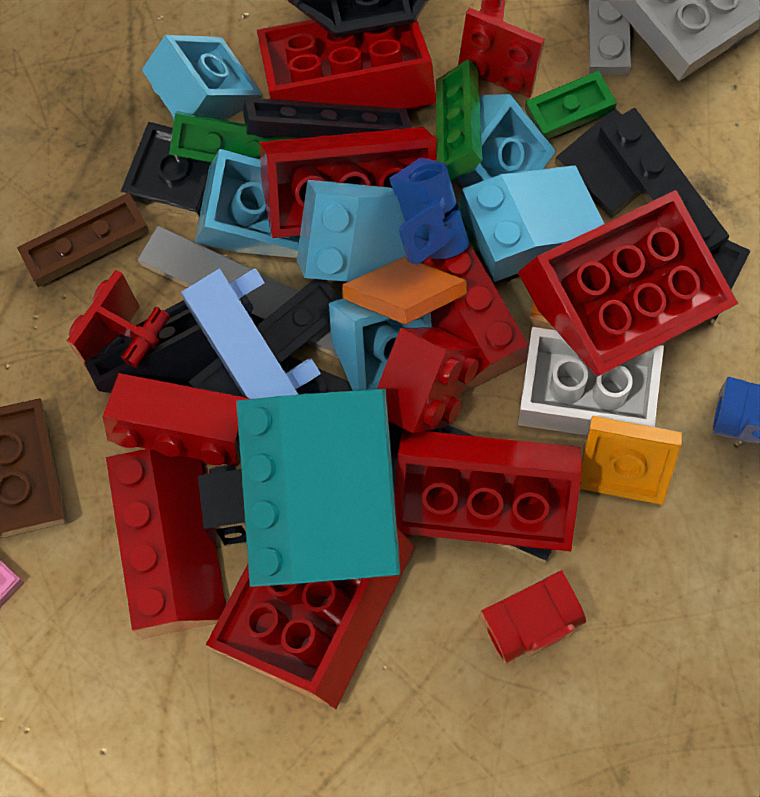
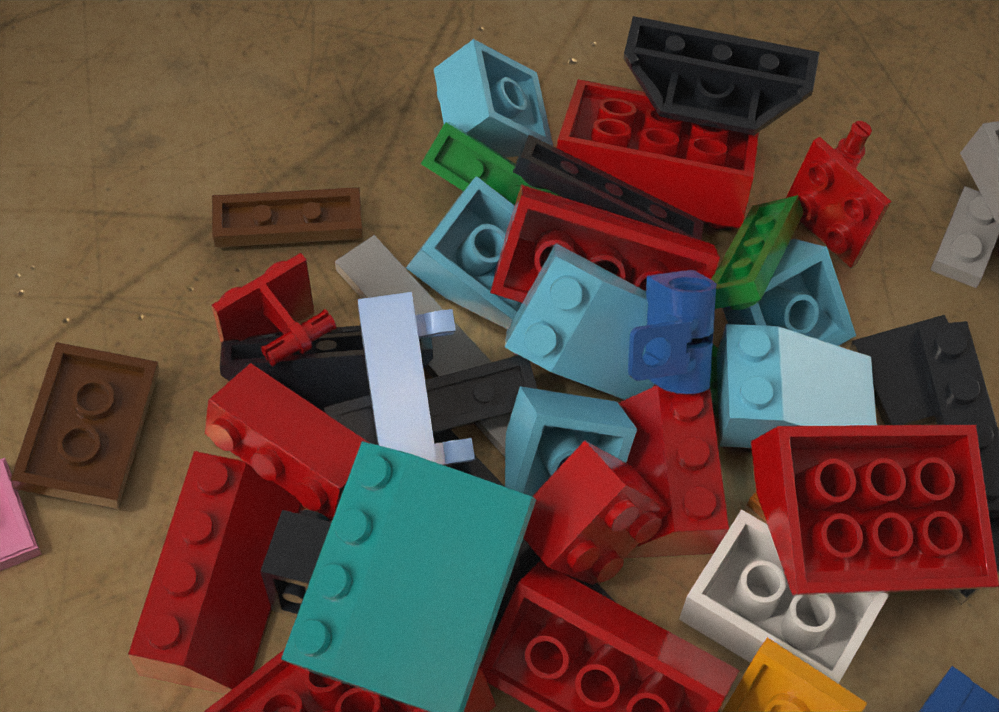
camera: 15 degrees right, 10 degrees down
black tile [120,121,212,219] -> none
orange tile [342,257,467,325] -> none
green plate [525,70,617,139] -> none

